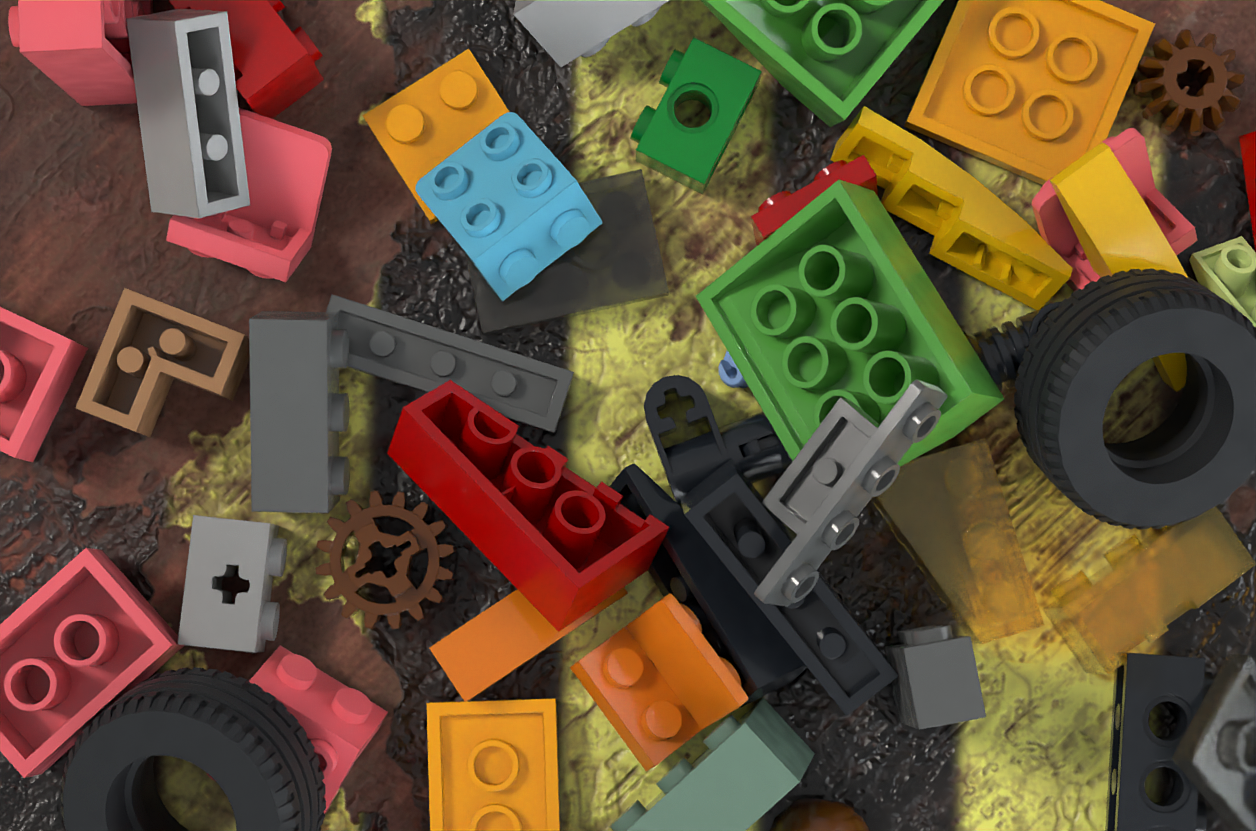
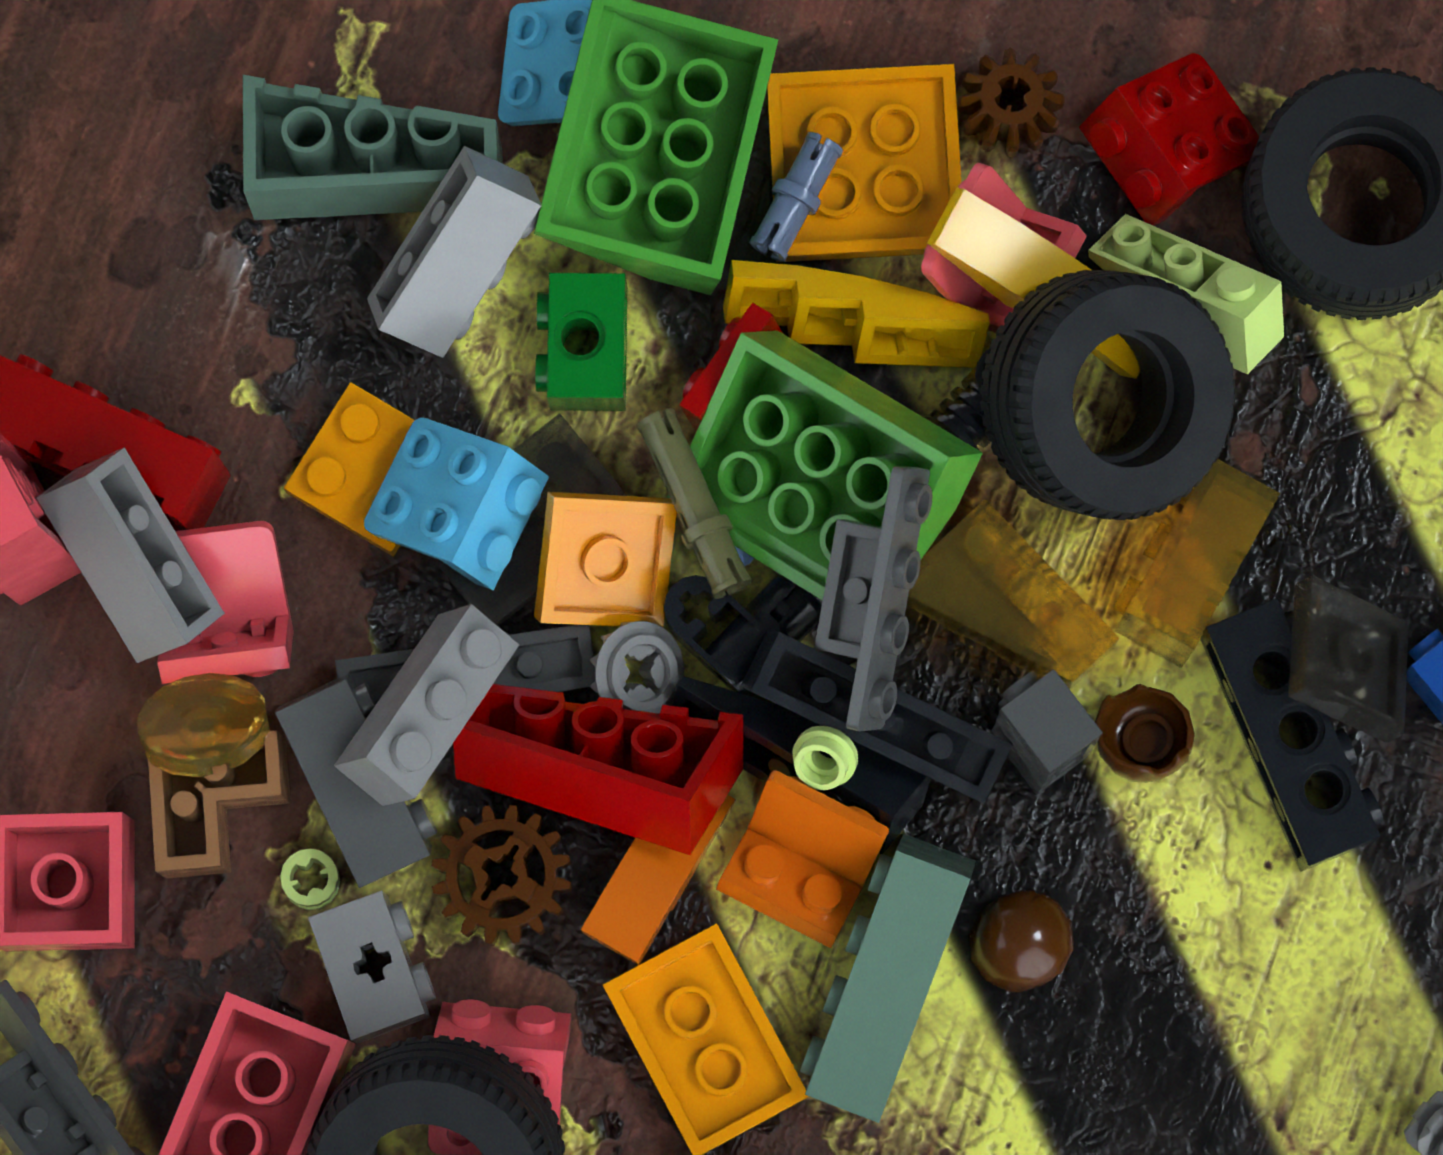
camera: 25 degrees left, 5 degrees down
none -> clear yellow tile [137,673,269,777]
none -> yellowish green bush [280,848,340,910]
none -> light grey brick [334,604,519,806]
none -> light orange plate [534,492,677,627]
none -> light grey gear [589,621,684,713]
none -> olive pin [637,408,752,599]
none -> sand blue pin [749,132,843,262]
none -> yellowish green plate [792,726,858,790]
none -> reddish brown hair [1095,684,1195,783]

